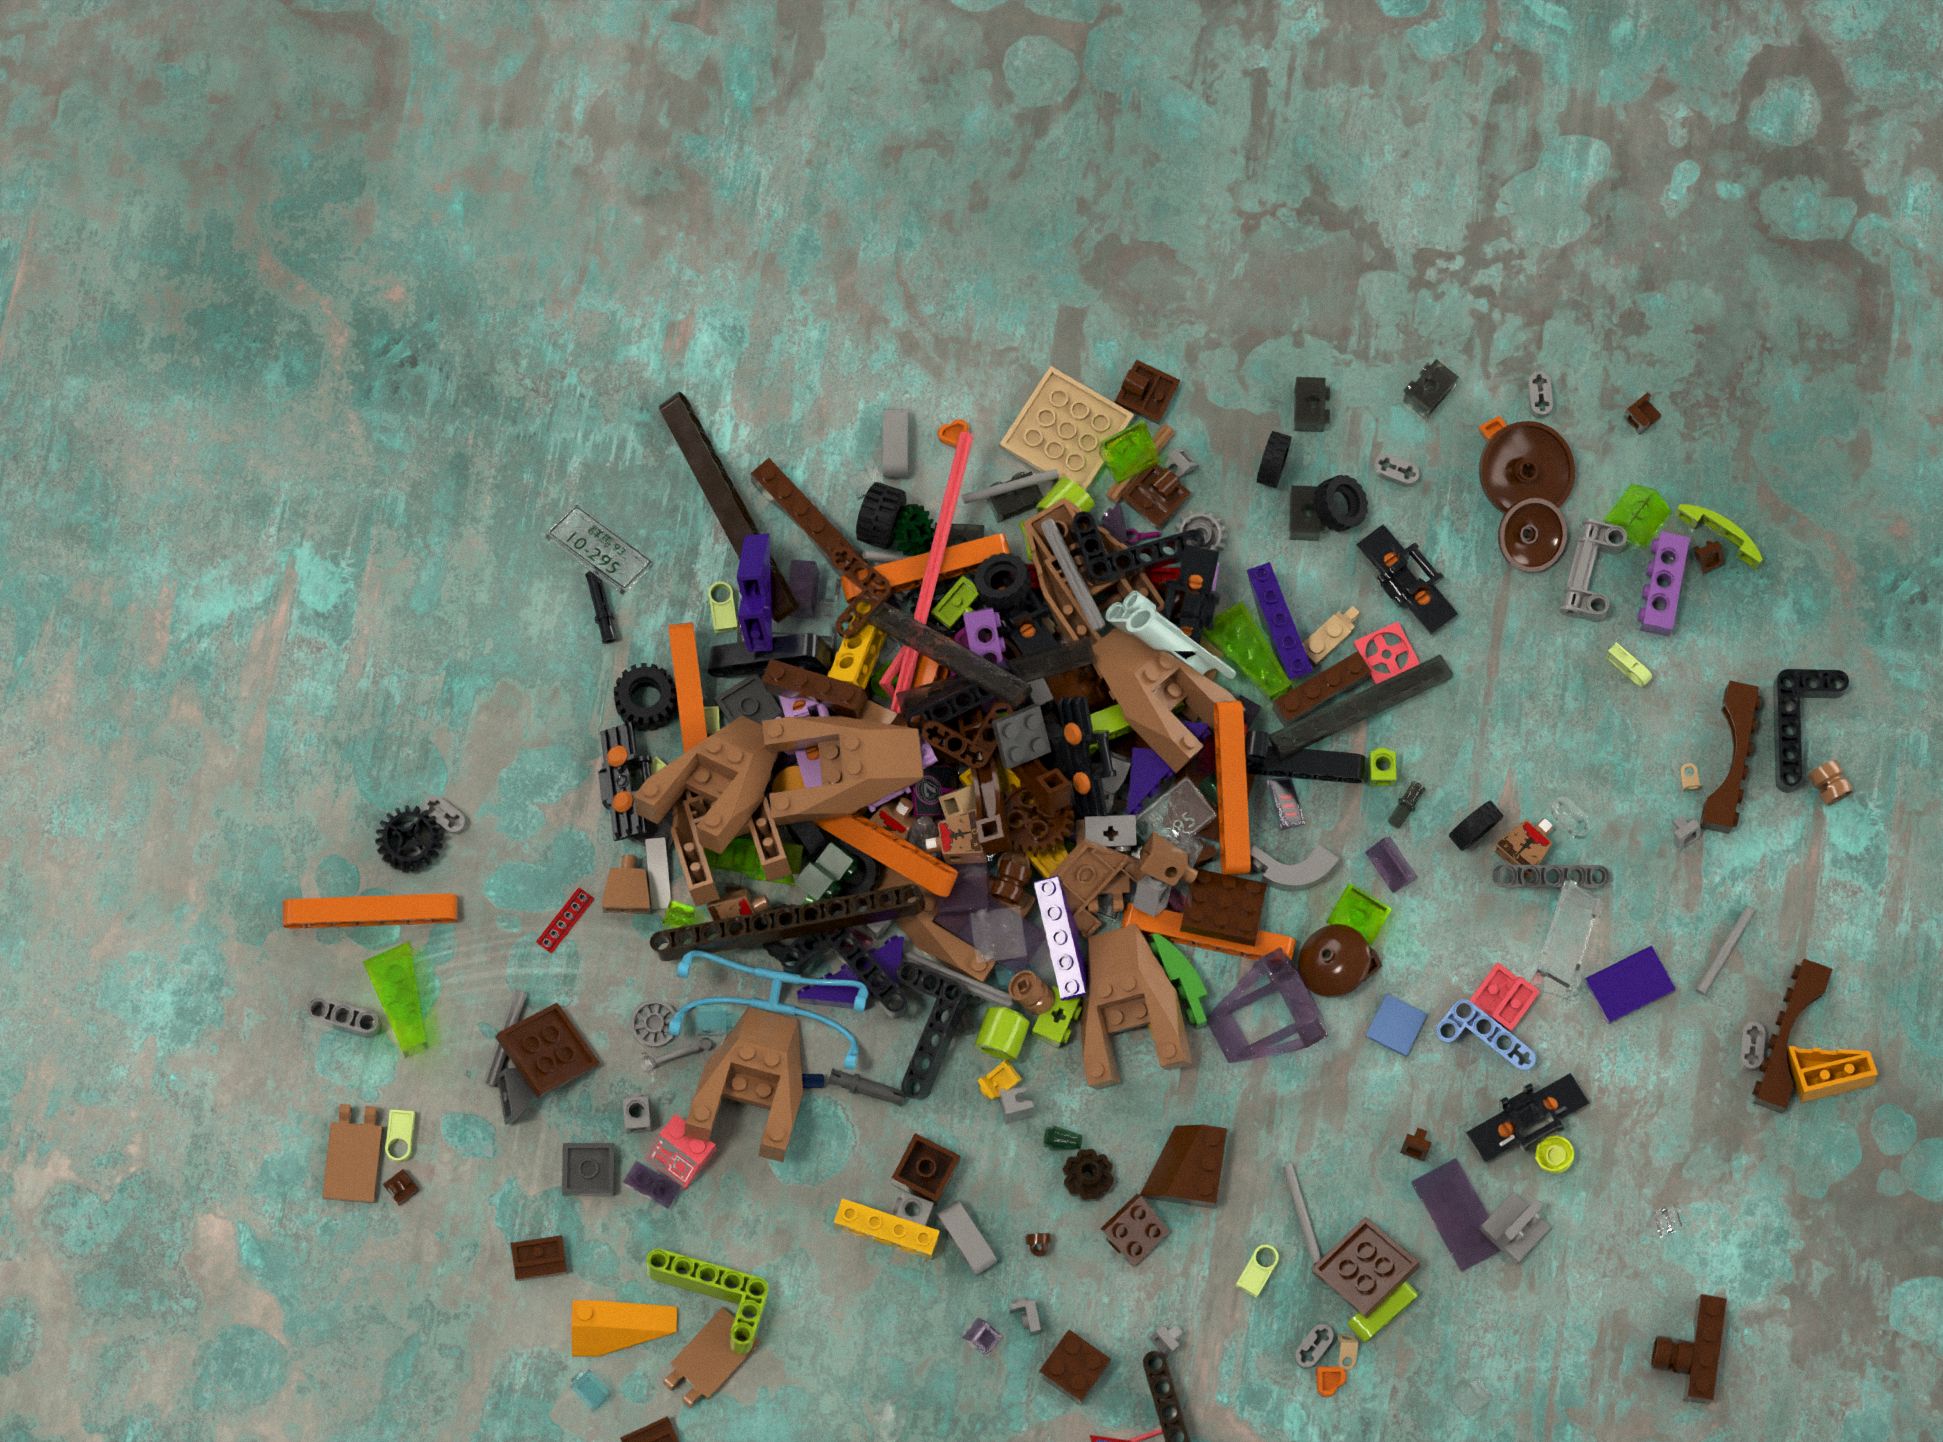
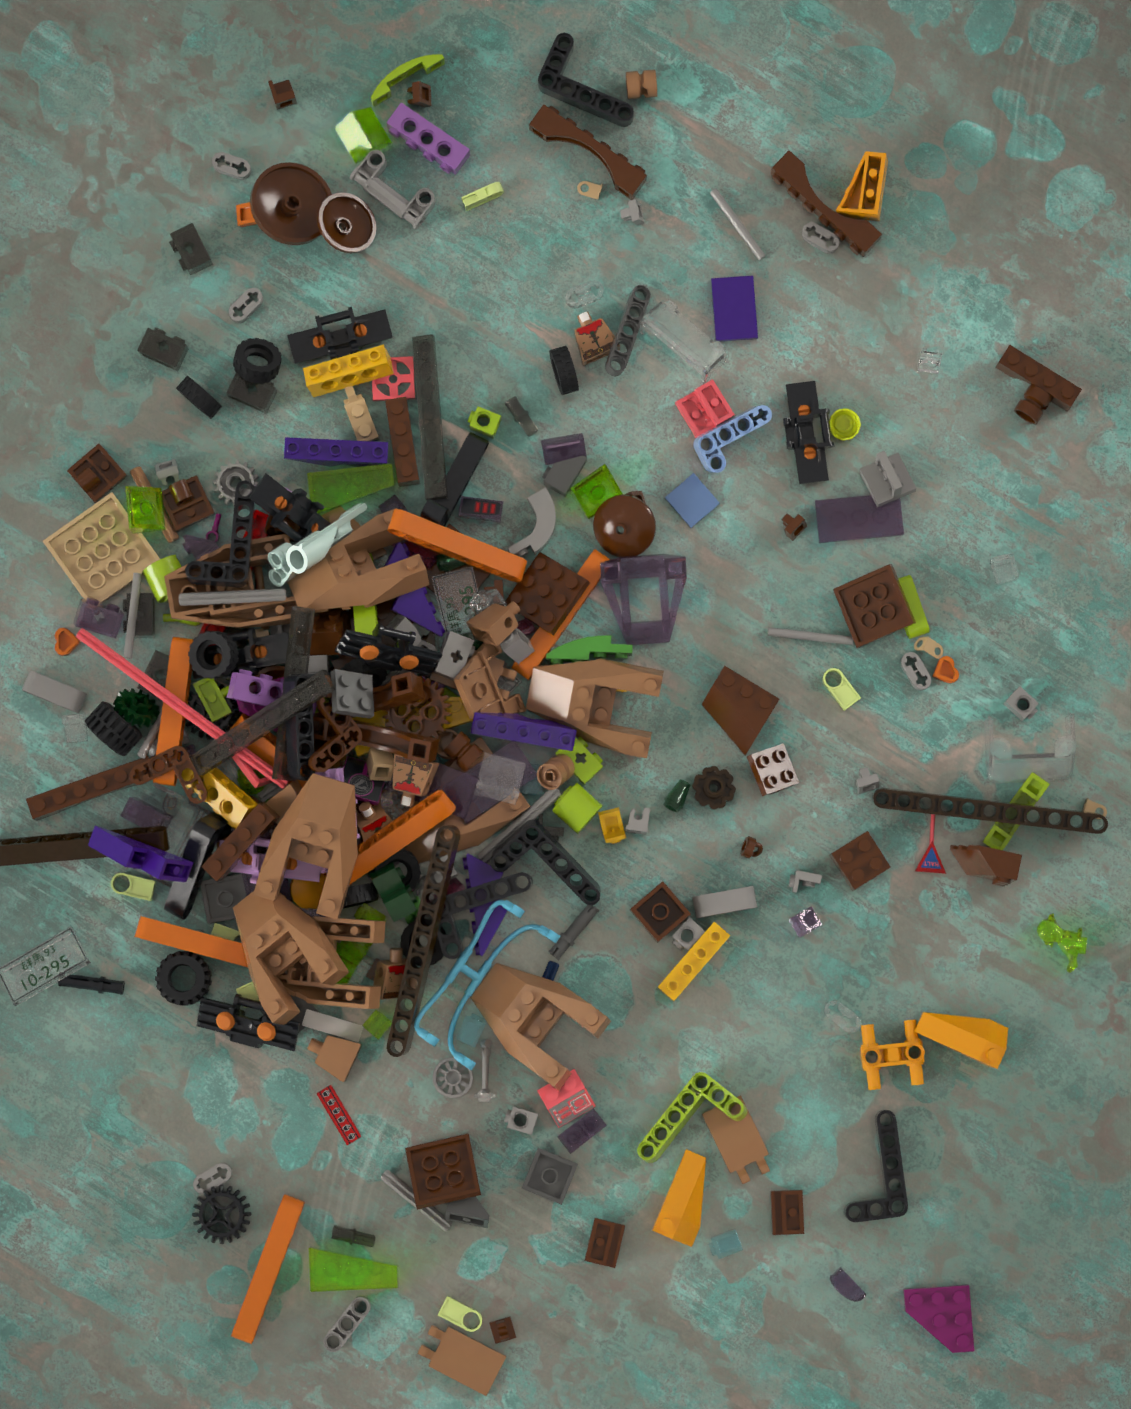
camera: 65 degrees left, 10 degrees up
none -> clear purple brick [73,597,124,638]
none -> yellow brick [303,344,394,398]
none -> clear smoke axle [331,1225,376,1247]
none -> dark grey slope [542,455,587,497]

